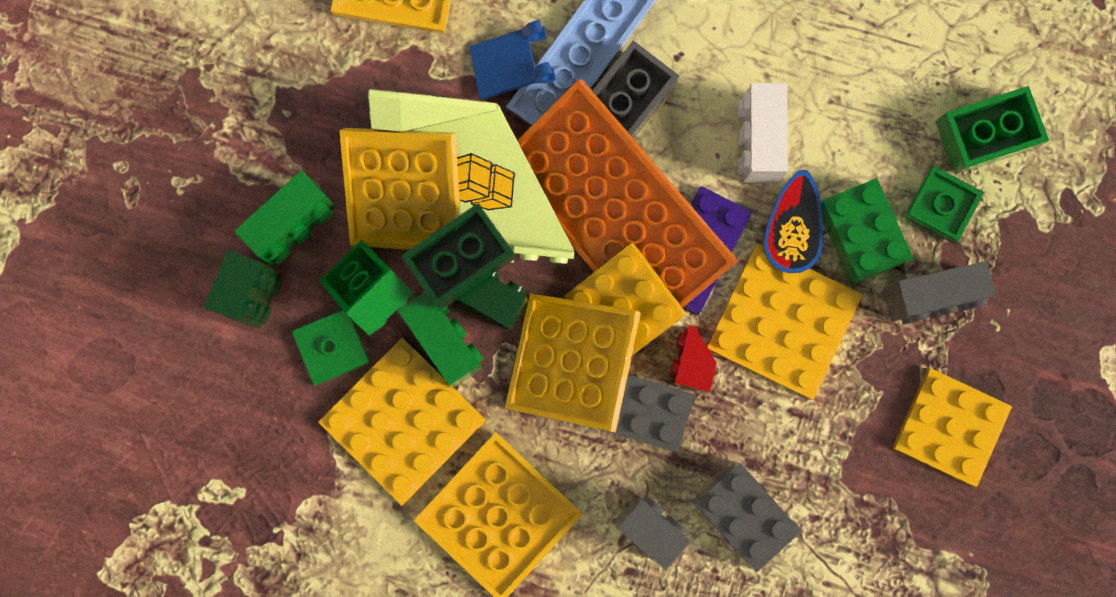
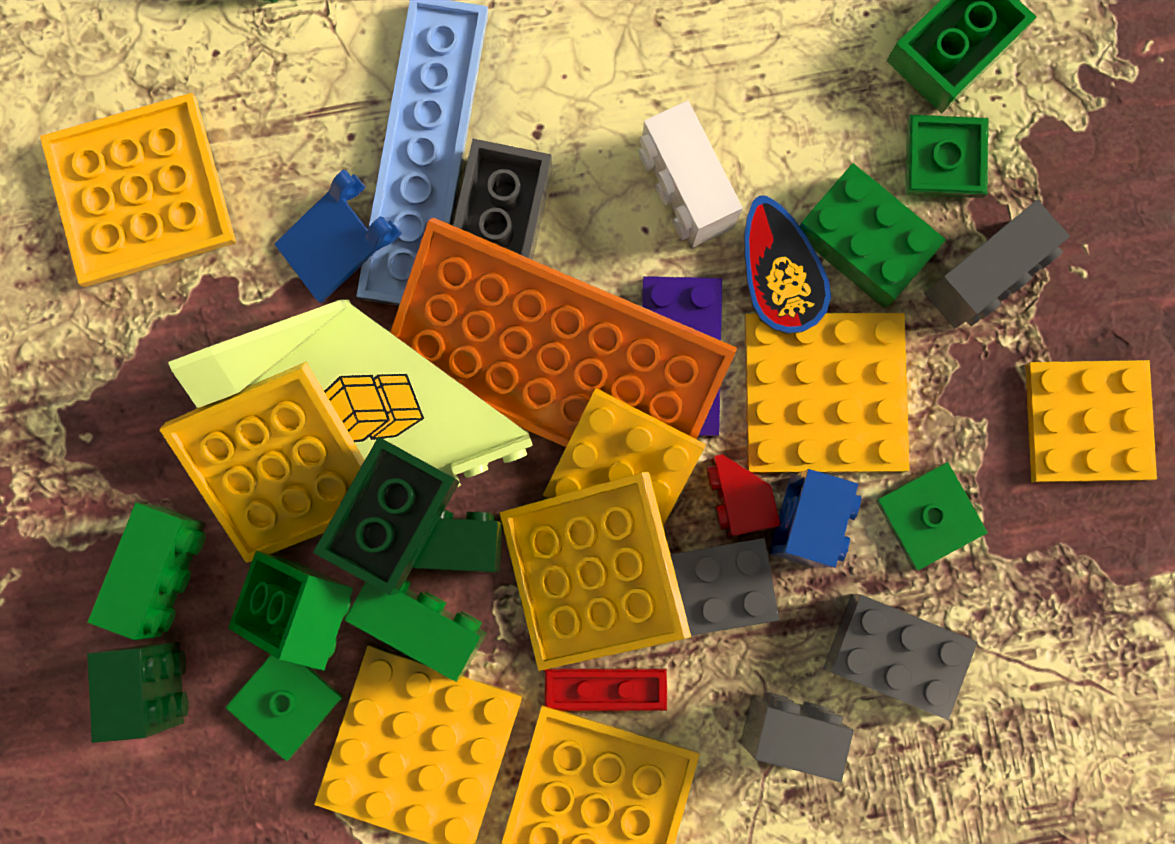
camera: 25 degrees left, 0 degrees up
none -> red tile [544,668,667,711]
none -> blue brick [768,469,861,568]
none -> green plate [875,462,988,571]

